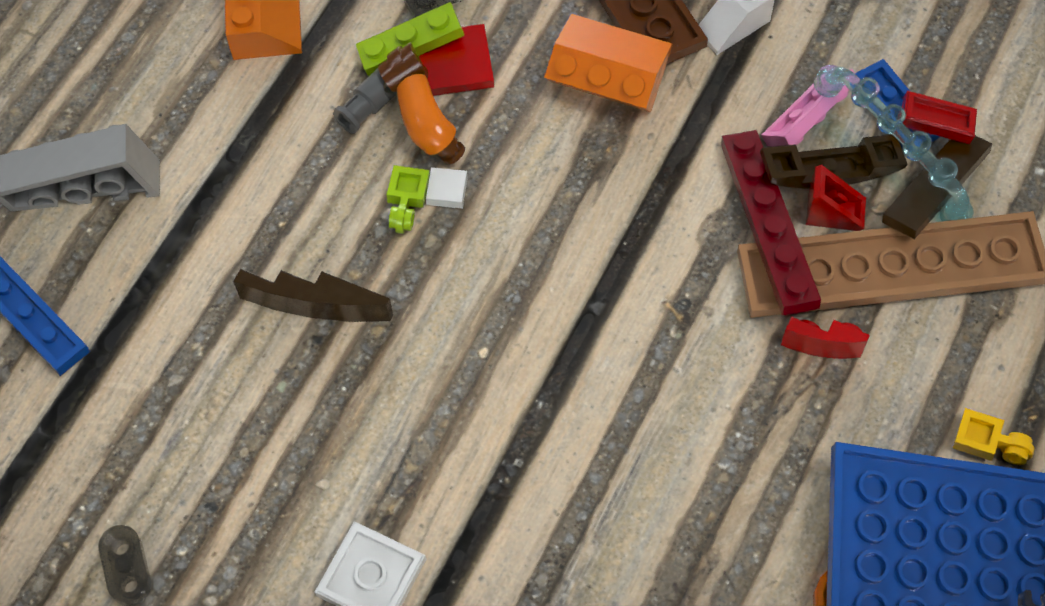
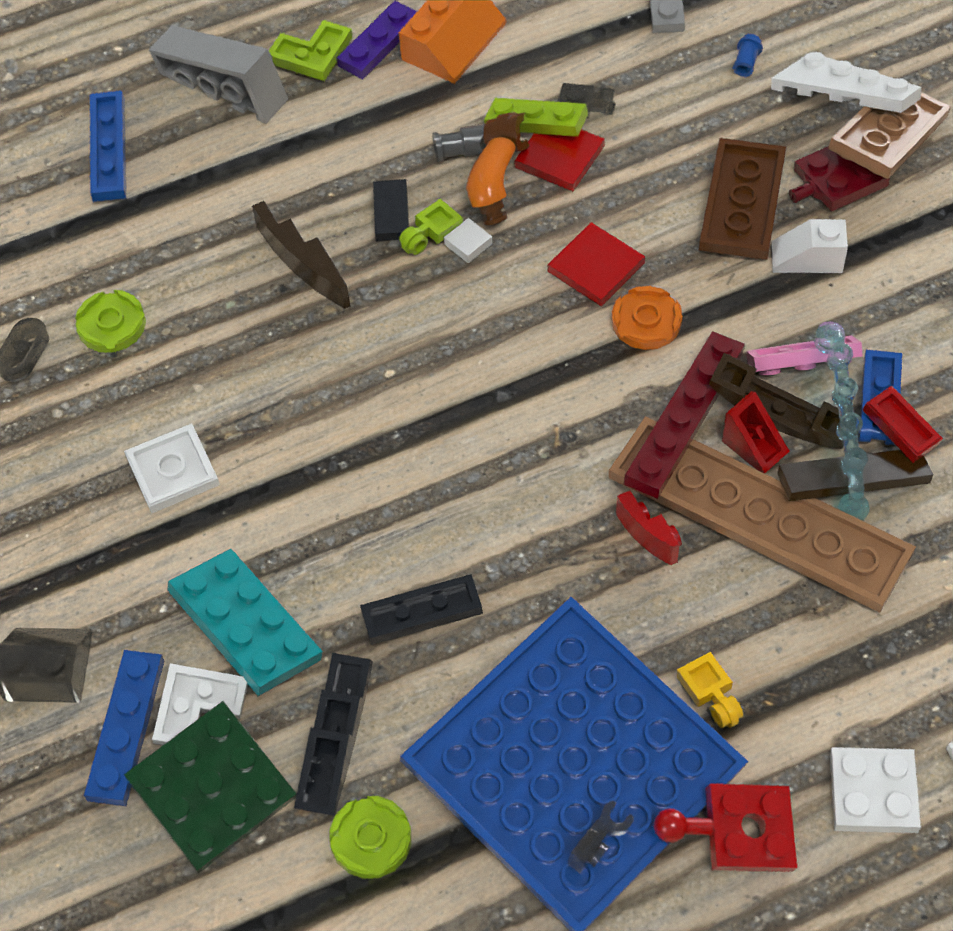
camera: 40 degrees right, 5 degrees down
orange slope [544,14,673,112] -> none
none -> lime tile [75,290,146,353]
none -> lime plate [269,20,353,81]
none -> dark purple plate [337,0,417,80]
none -> black plate [360,574,483,645]
none -> black tile [373,179,409,241]
none -> red tile [548,222,645,307]
none -> orange tile [612,286,683,350]

